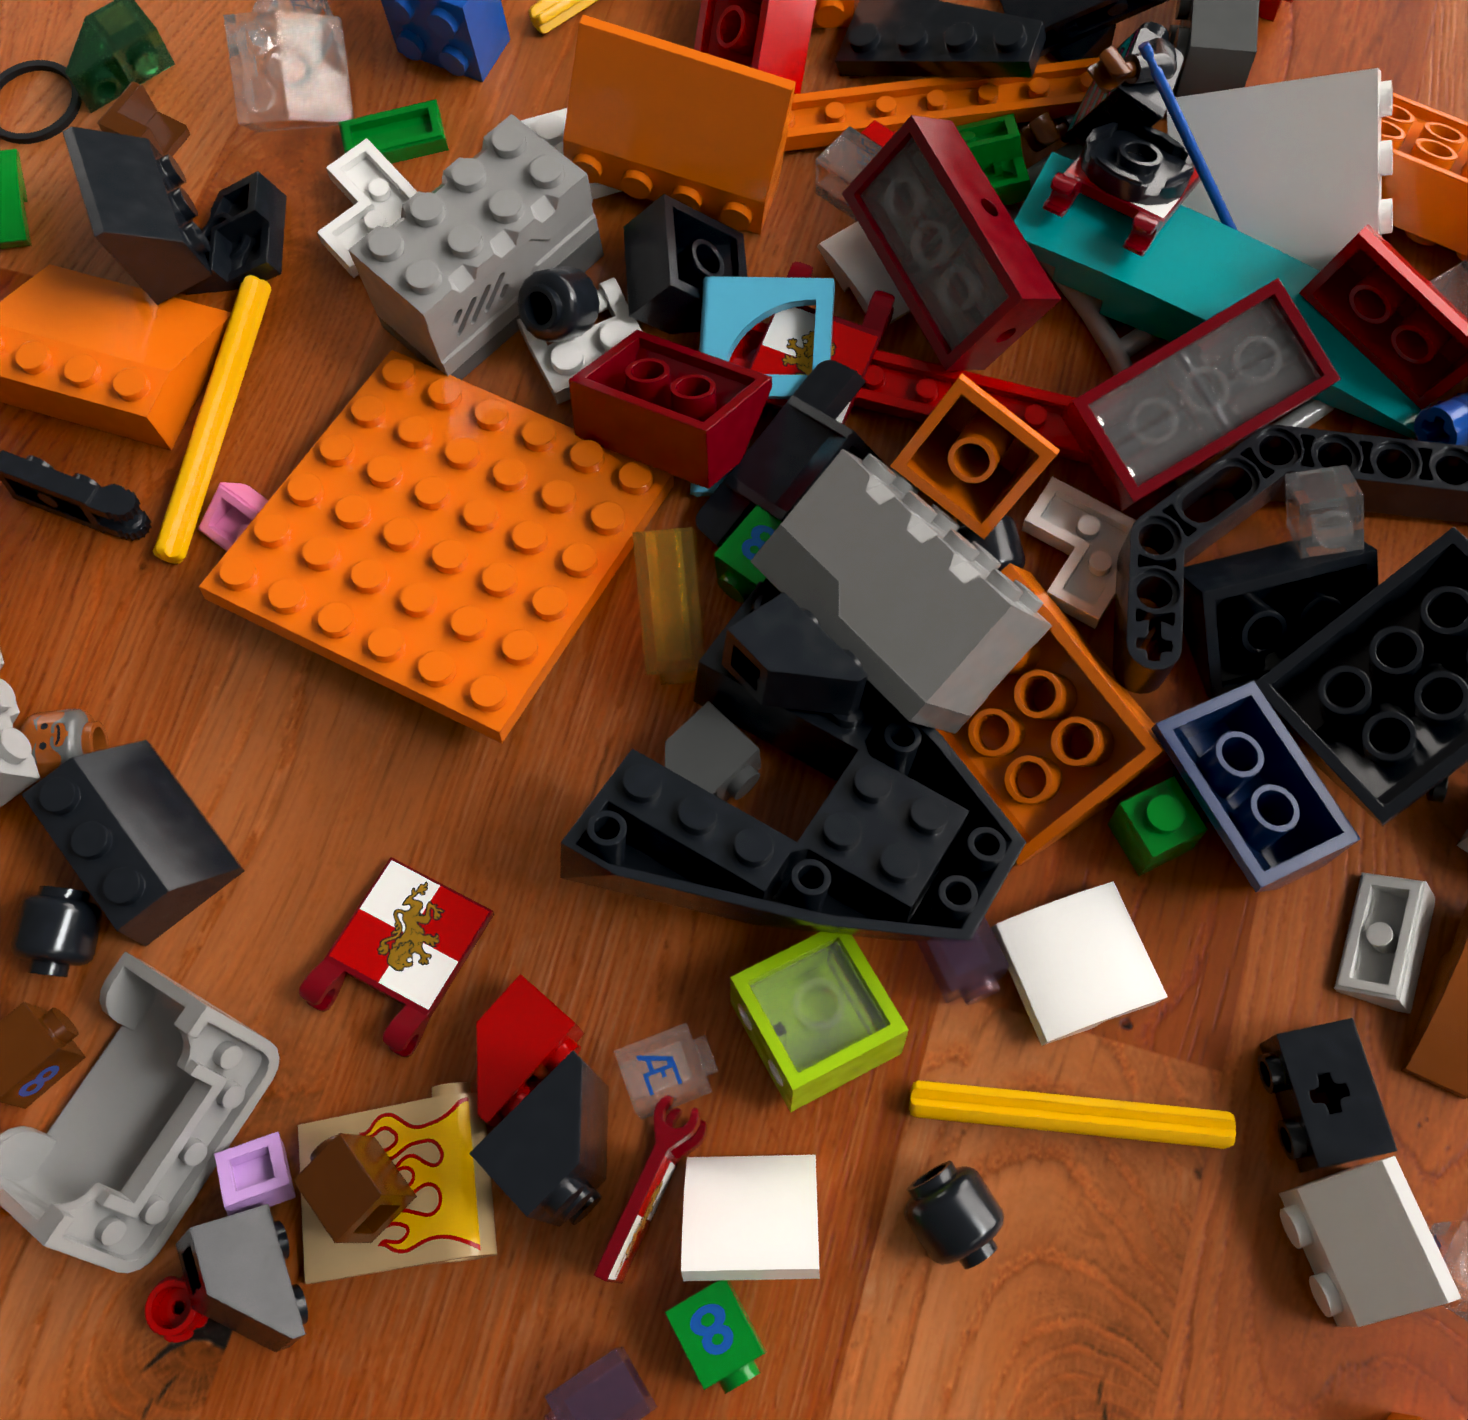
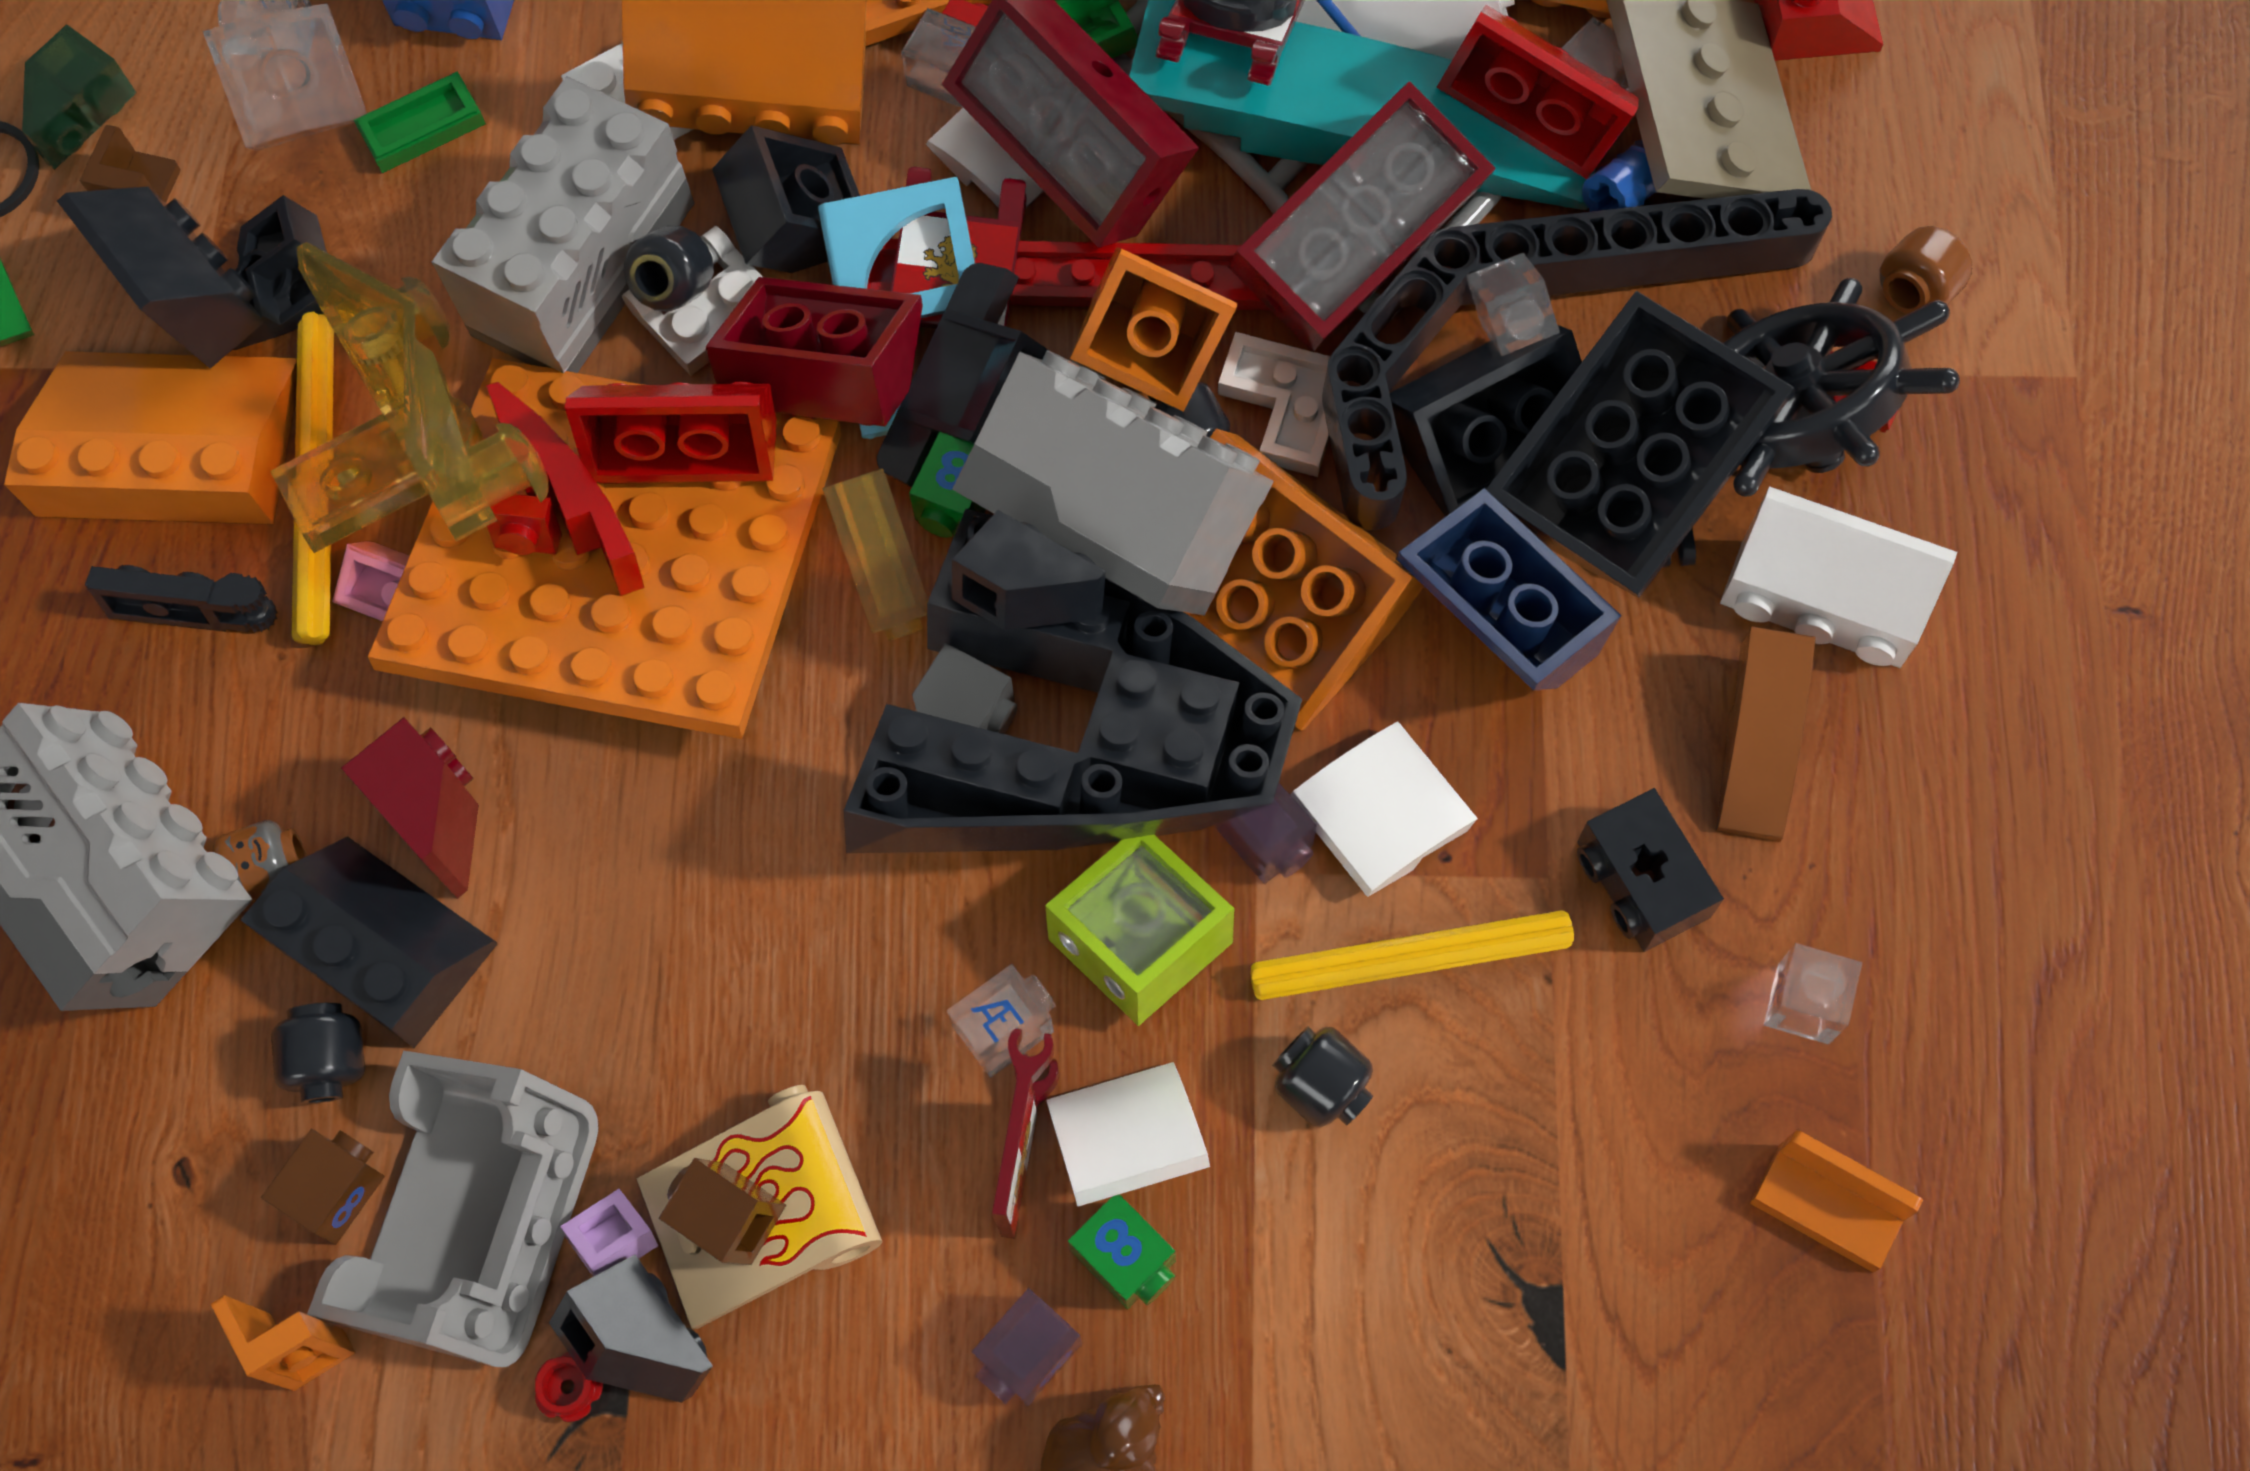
camera: 20 degrees left, 0 degrees up
flag [299,857,494,1058] -> none
white plate [317,138,417,278] -> none
black slope [469,1050,609,1227] -> none
red slope [476,974,585,1128] -> none
green brick [1107,776,1208,876] -> none
white slope [1279,1156,1461,1327] -> none
white slope [1334,872,1435,1013] -> none
none -> clear yellow piece [270,242,549,553]
none -> dark red slope [341,717,479,899]
none -> red plate [481,491,562,555]
none -> red slope [486,382,645,596]
none -> red slope [565,382,777,483]

